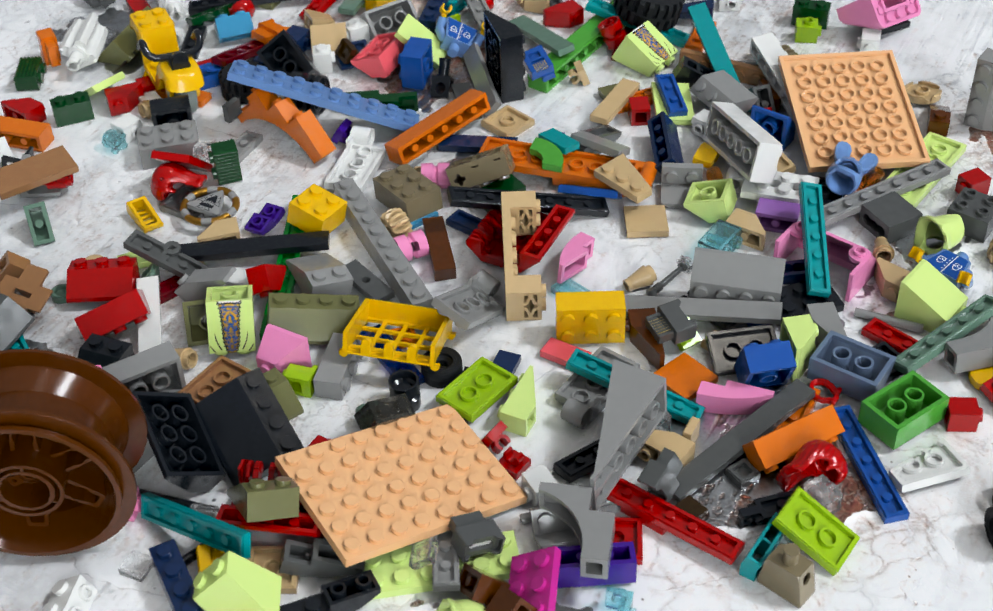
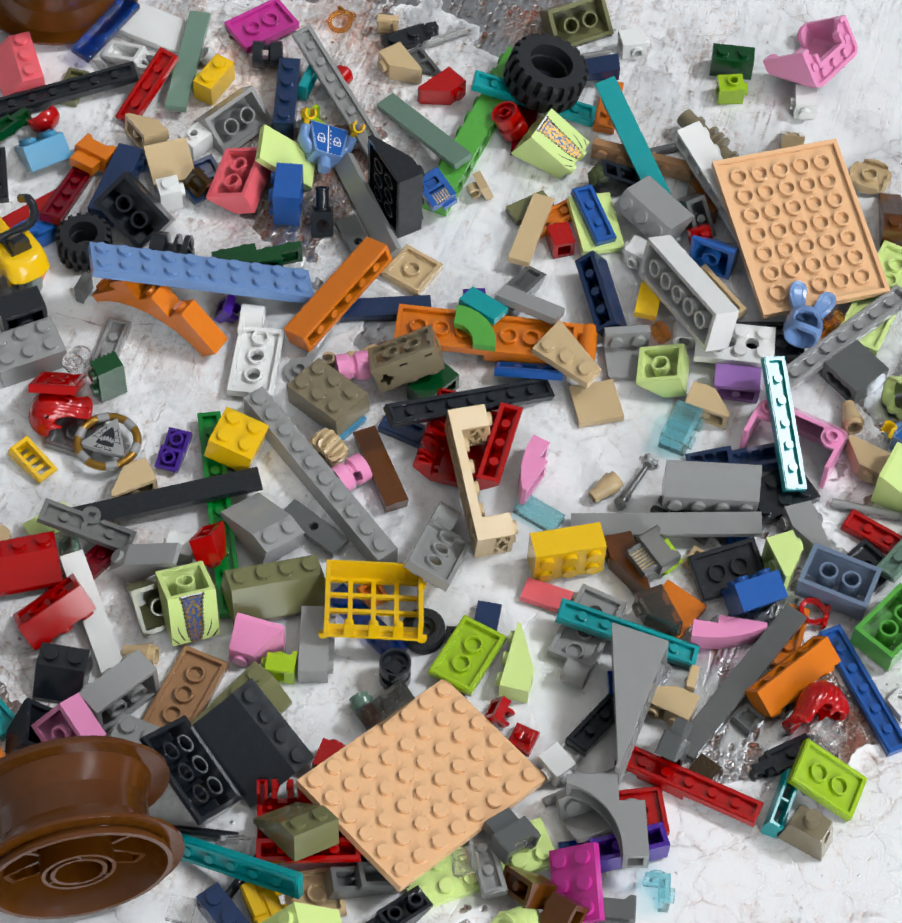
camera: 15 degrees left, 15 degrees up
none -> clear smoke slope [632,584,683,636]

